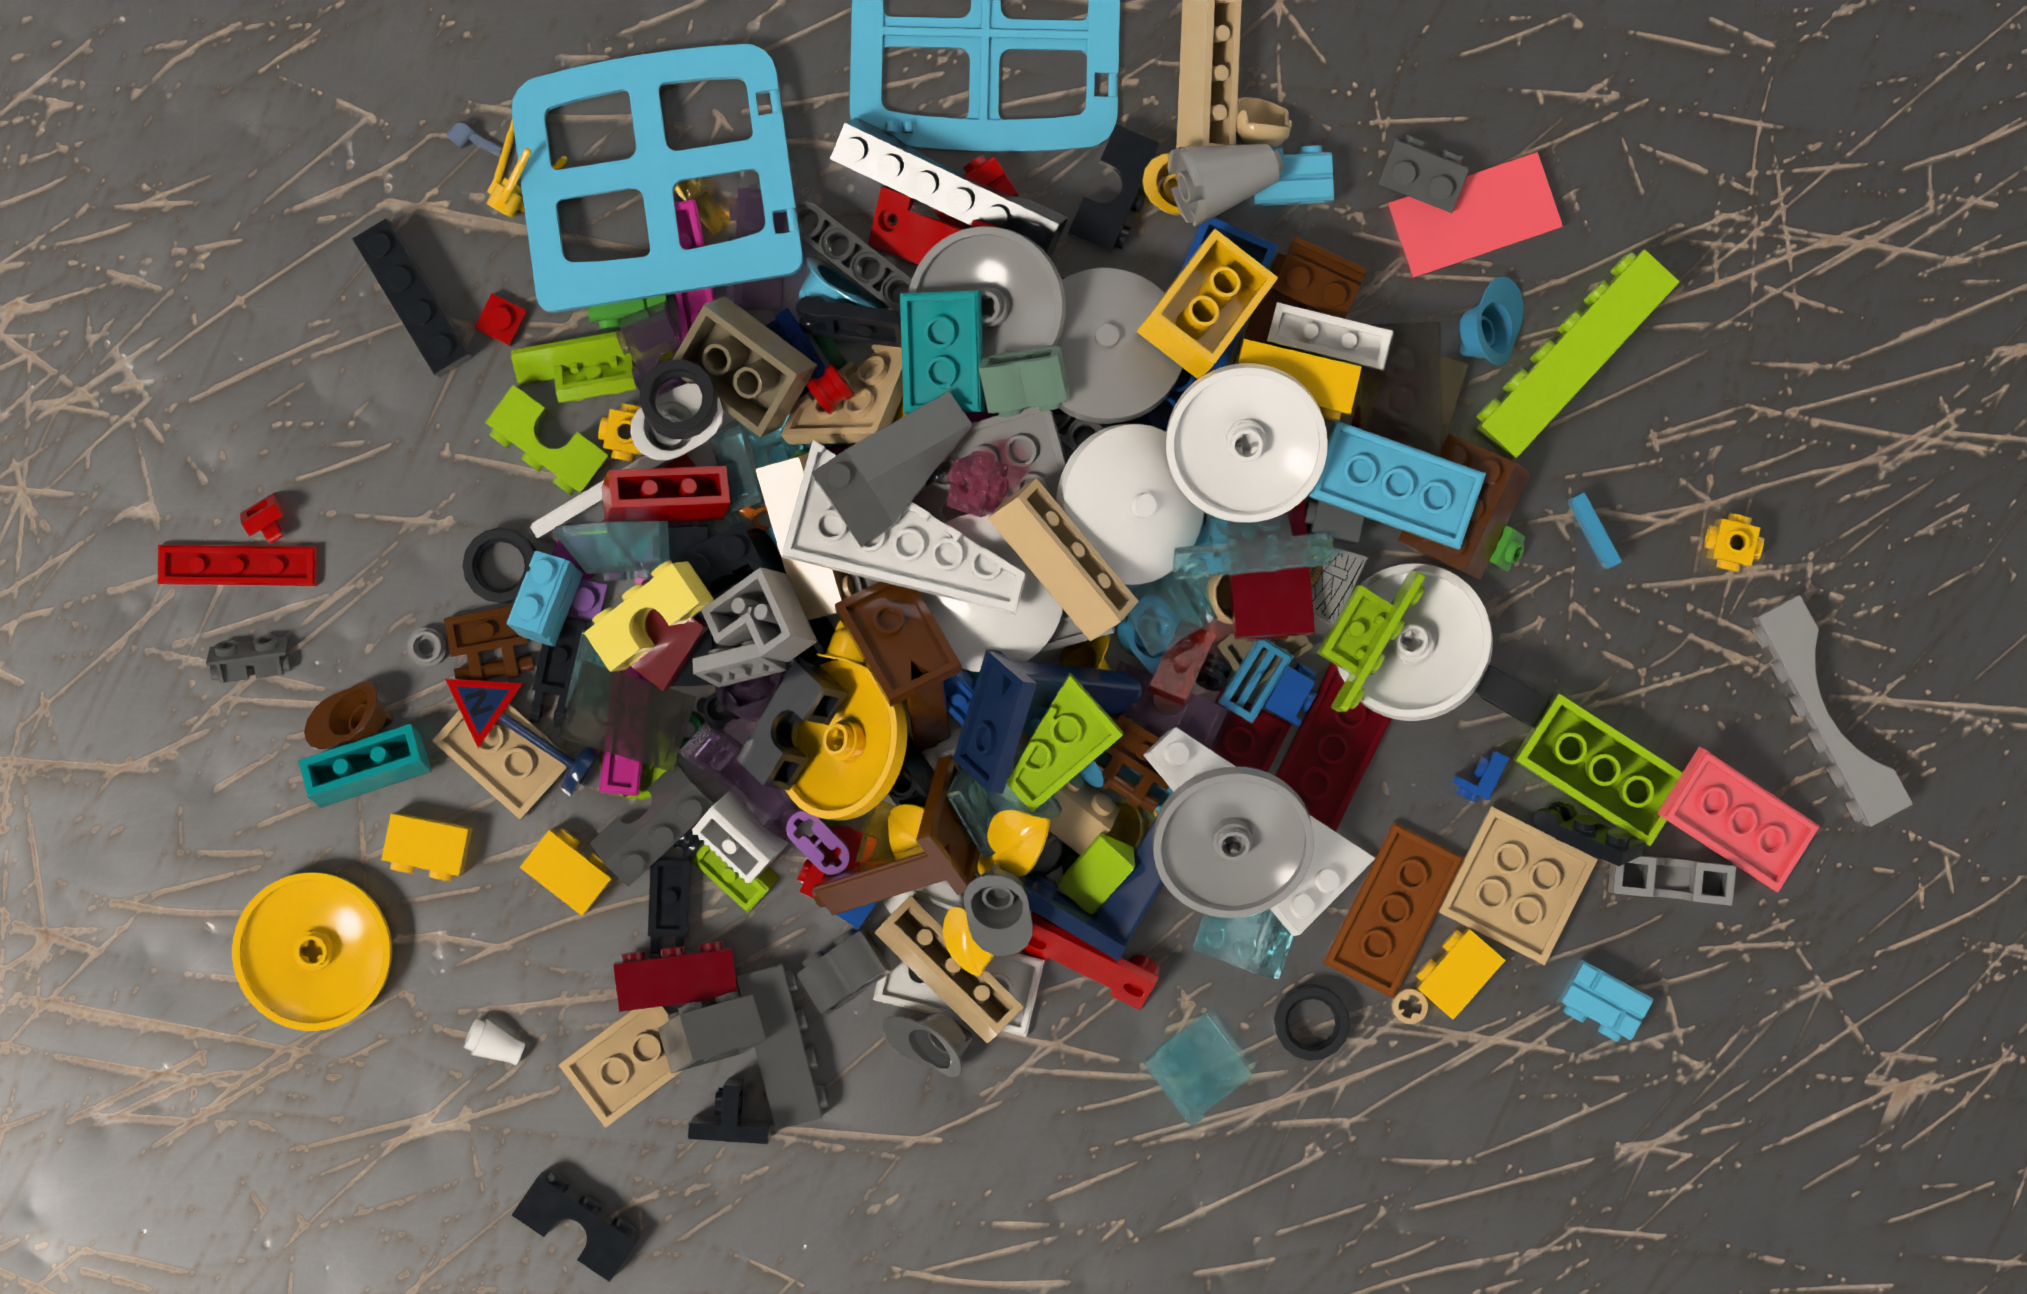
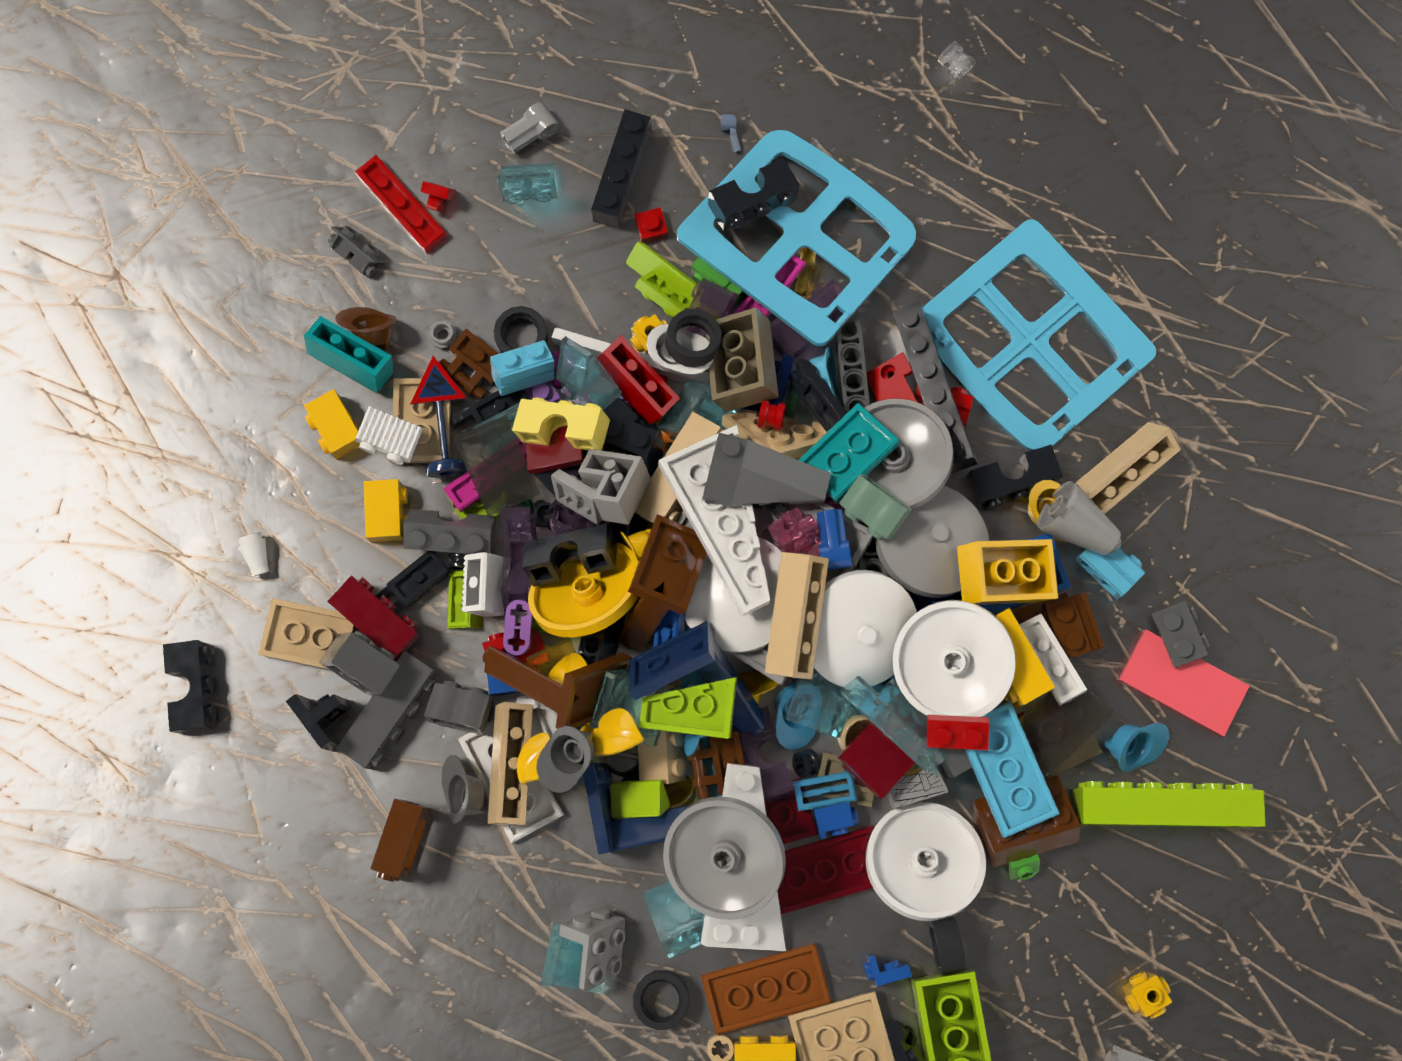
camera: 50 degrees right, 10 degrees down
yellow dish [232,872,392,1031] -> none
lime arch [485,385,611,495] -> none
yellow plant [486,119,568,218] -> none
red brick [1020,911,1160,1010] -> none
clear red plate [1148,619,1216,707] -> none
tan hair [1236,97,1292,148] -> none
lime bracket [1317,571,1426,712] -> none
dark azure tile [1567,492,1622,569] -> none
none -> white brick [356,406,423,465]
none -> reddish brown window [370,799,432,882]
none -> clear light blue bracket [497,163,558,204]
none -> light grey piece [500,102,559,154]
none -> light grey bracket [559,907,625,991]
none -> black arch [708,158,800,231]
none -> blue piece [817,509,853,571]
none -> red plate [927,715,989,750]

